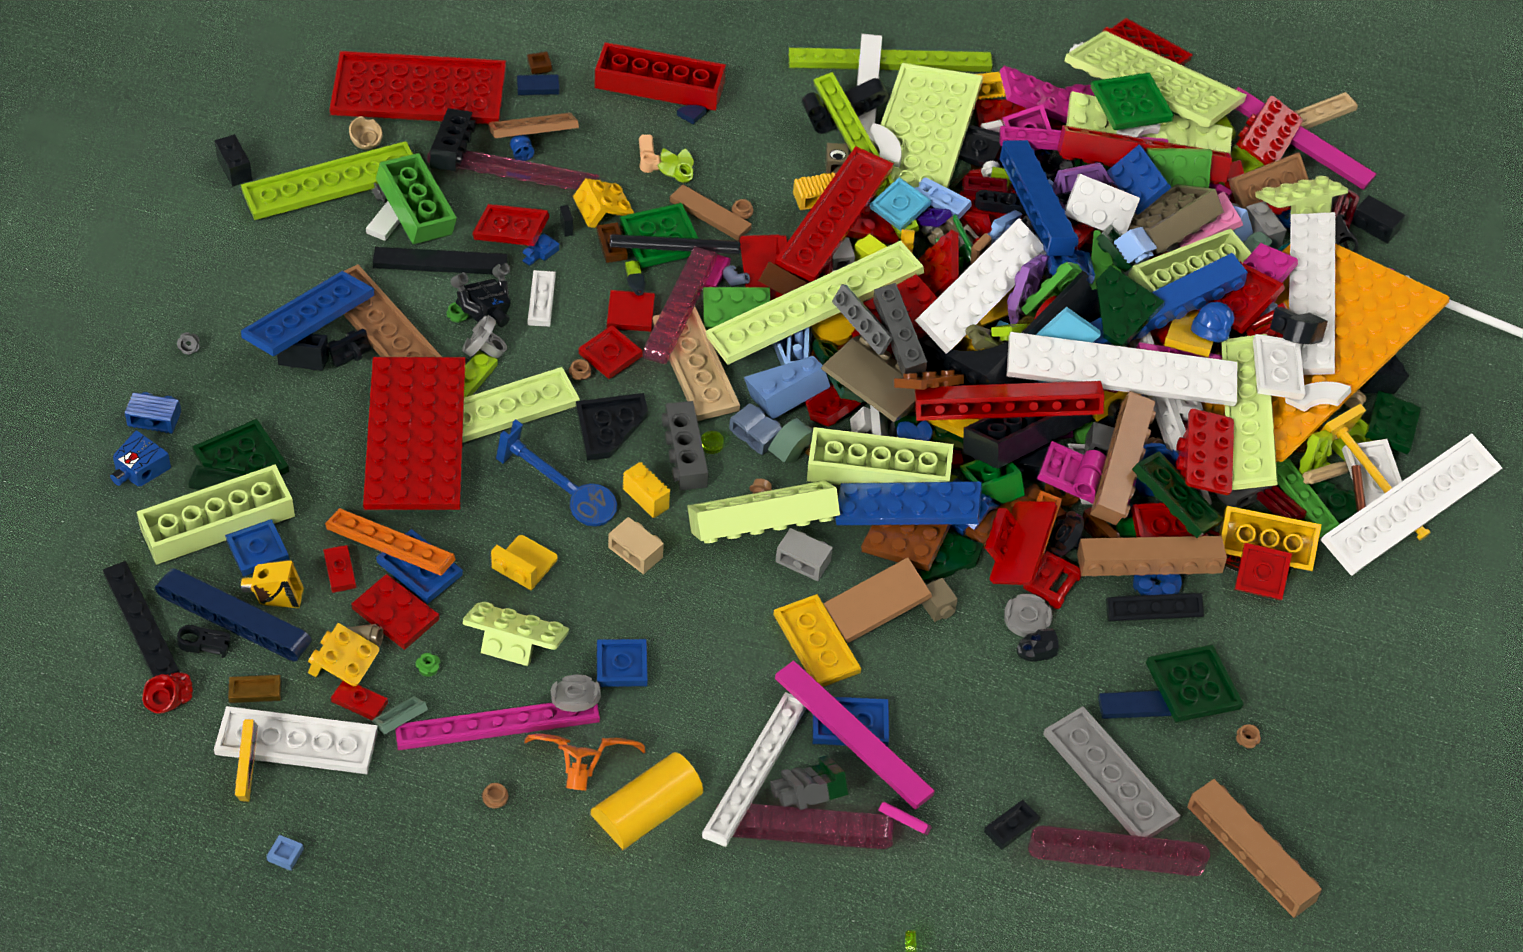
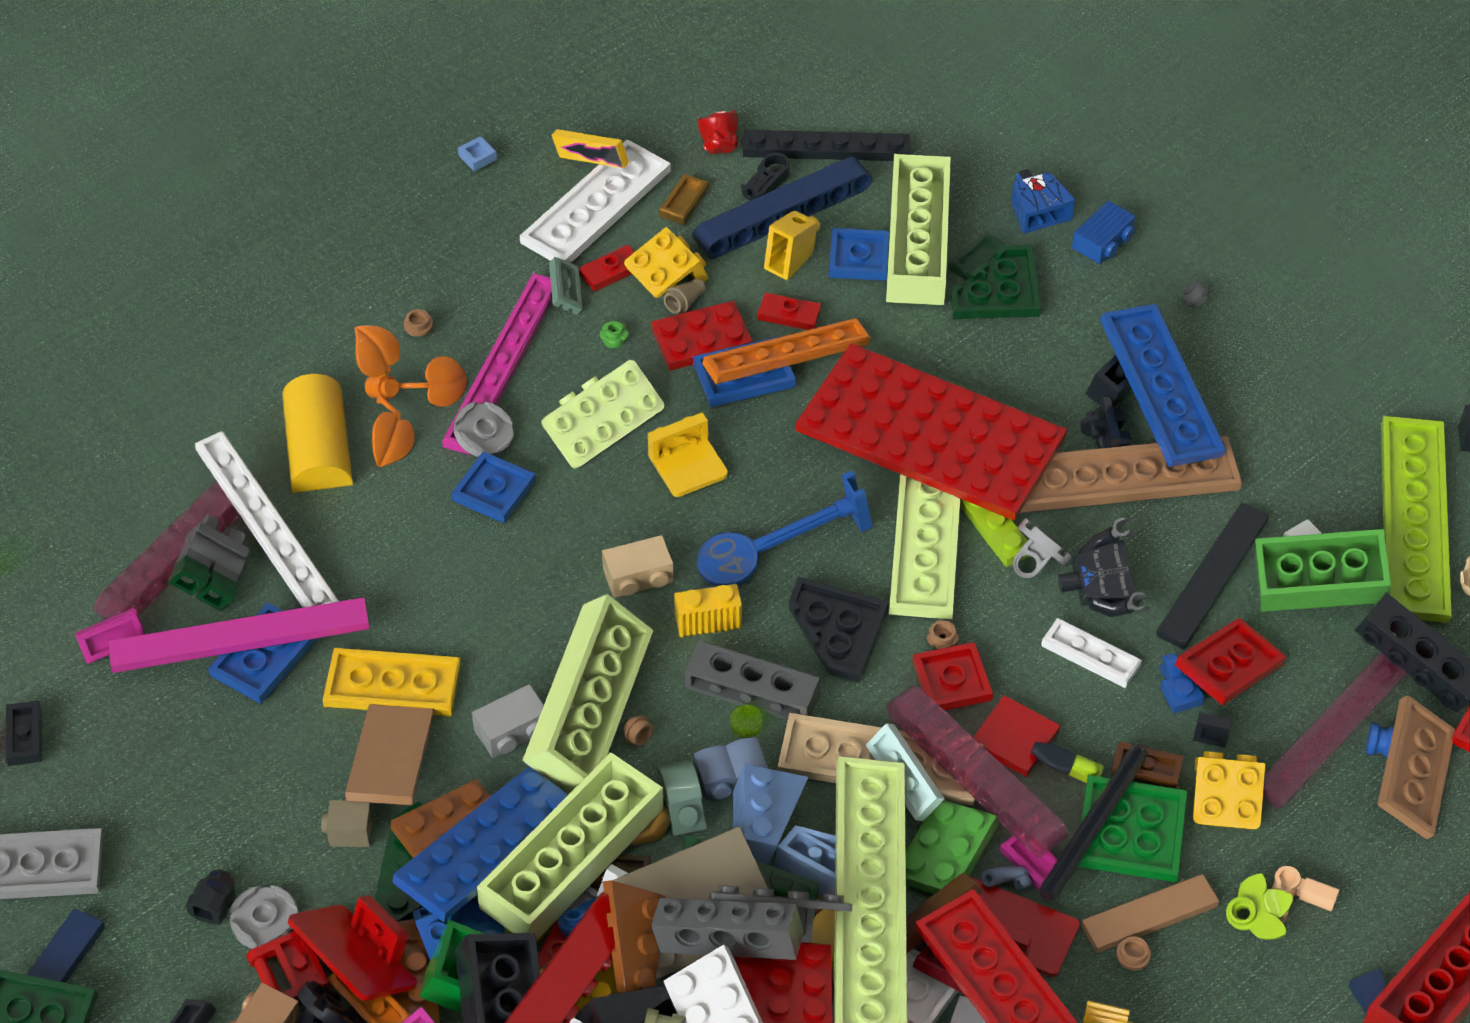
camera: 125 degrees right, 0 degrees up
none -> light aqua plate [866,723,944,821]

